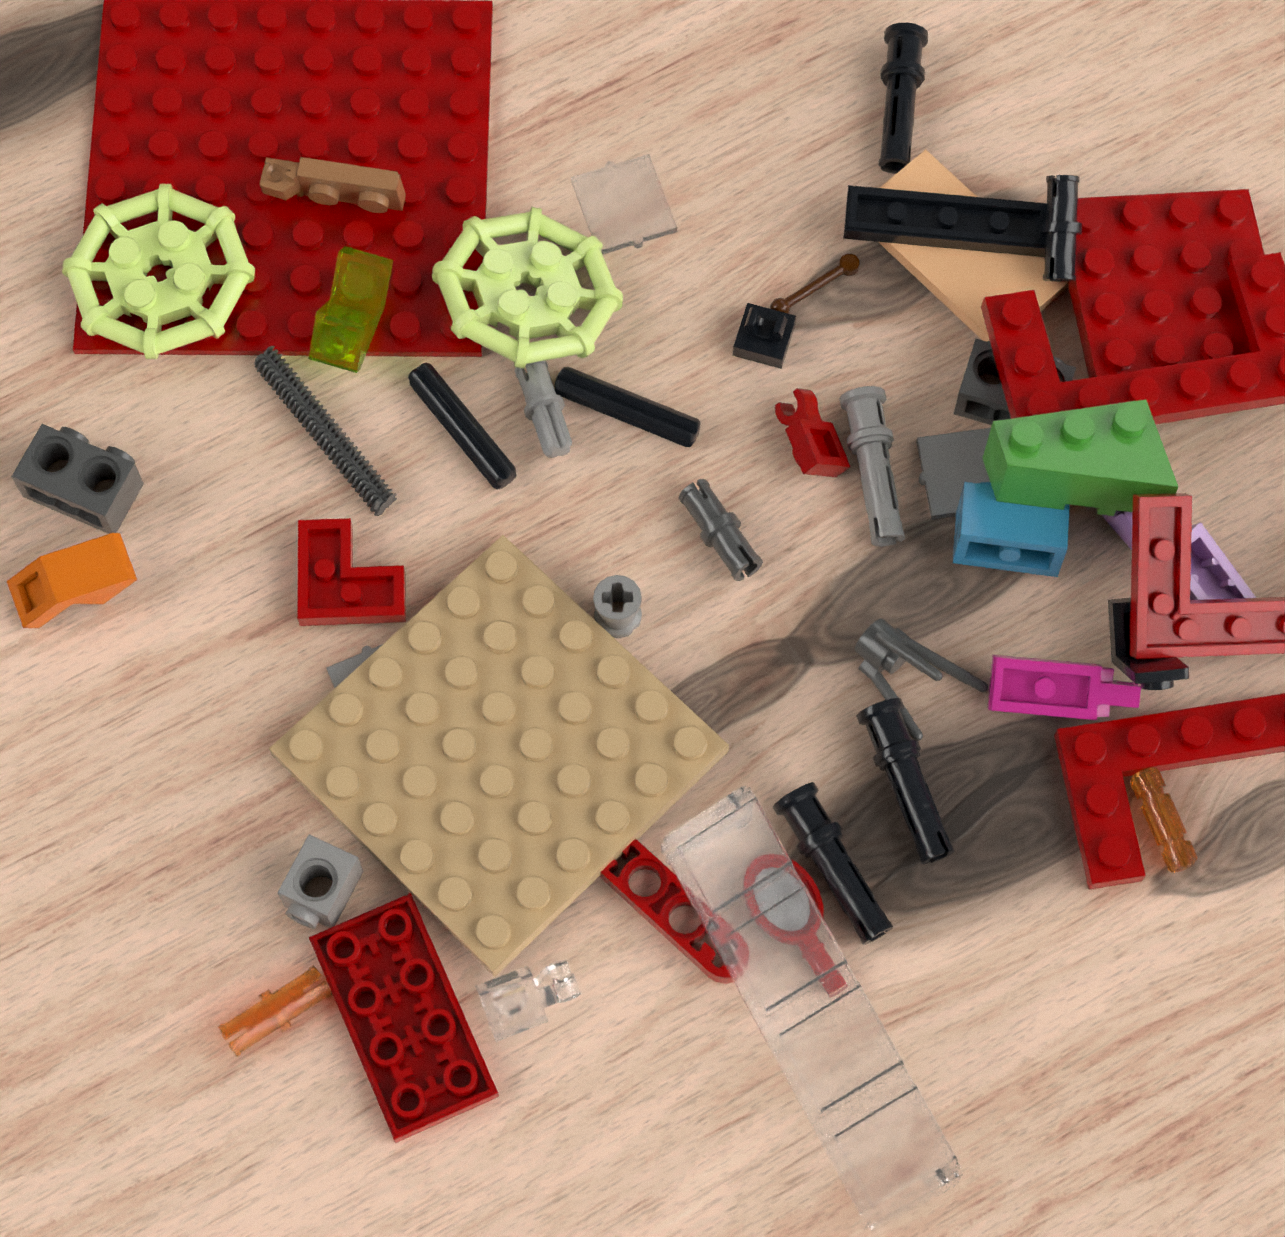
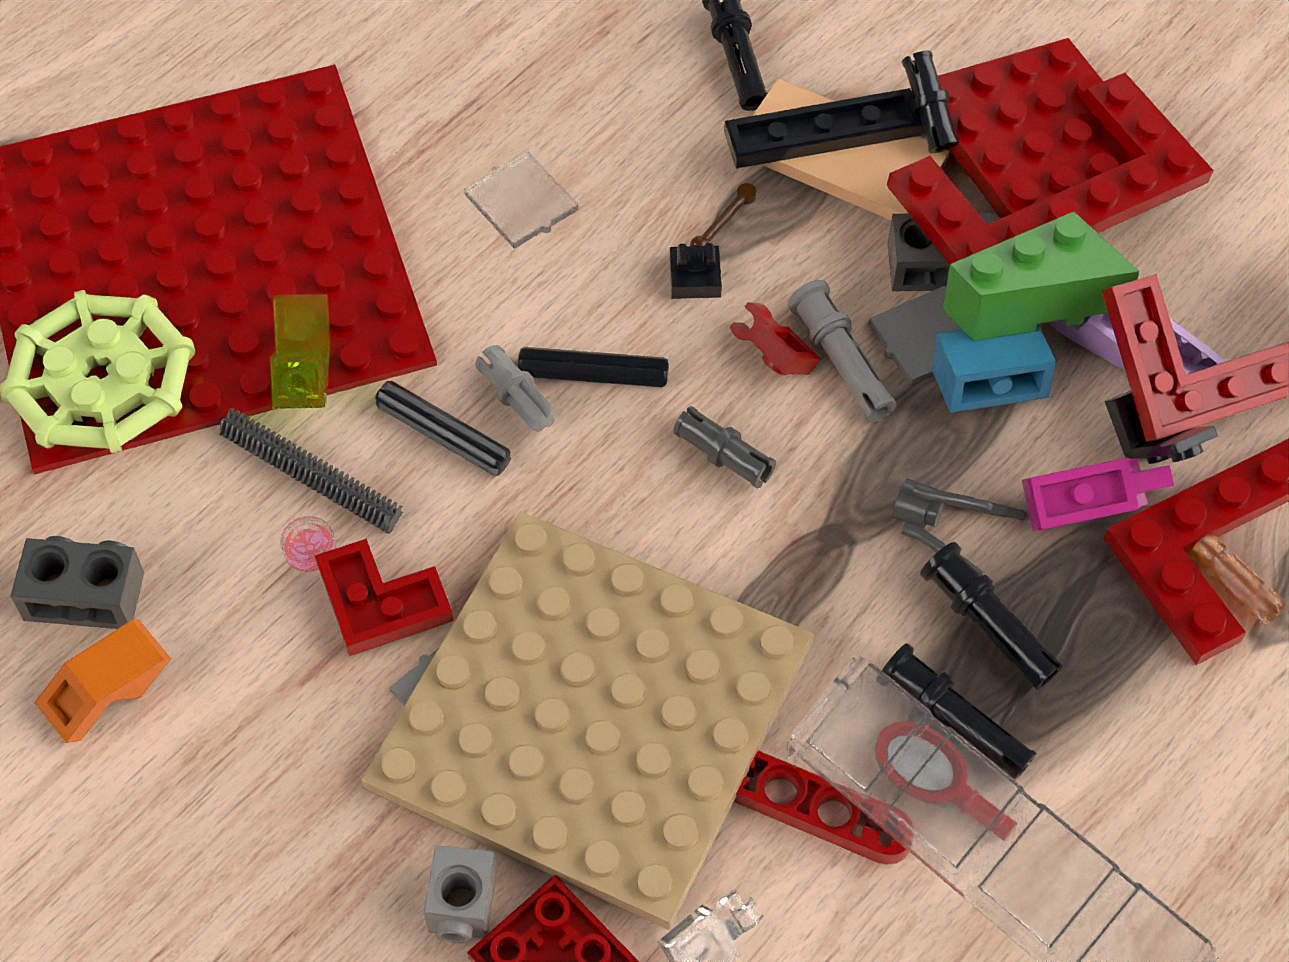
camera: 20 degrees left, 10 degrees down
medium nougat hinge [260,157,406,213] -> none
yellowish green plate [432,207,623,369] -> none
light grey bush [593,575,642,638] -> none
none -> clear tile [280,516,336,572]

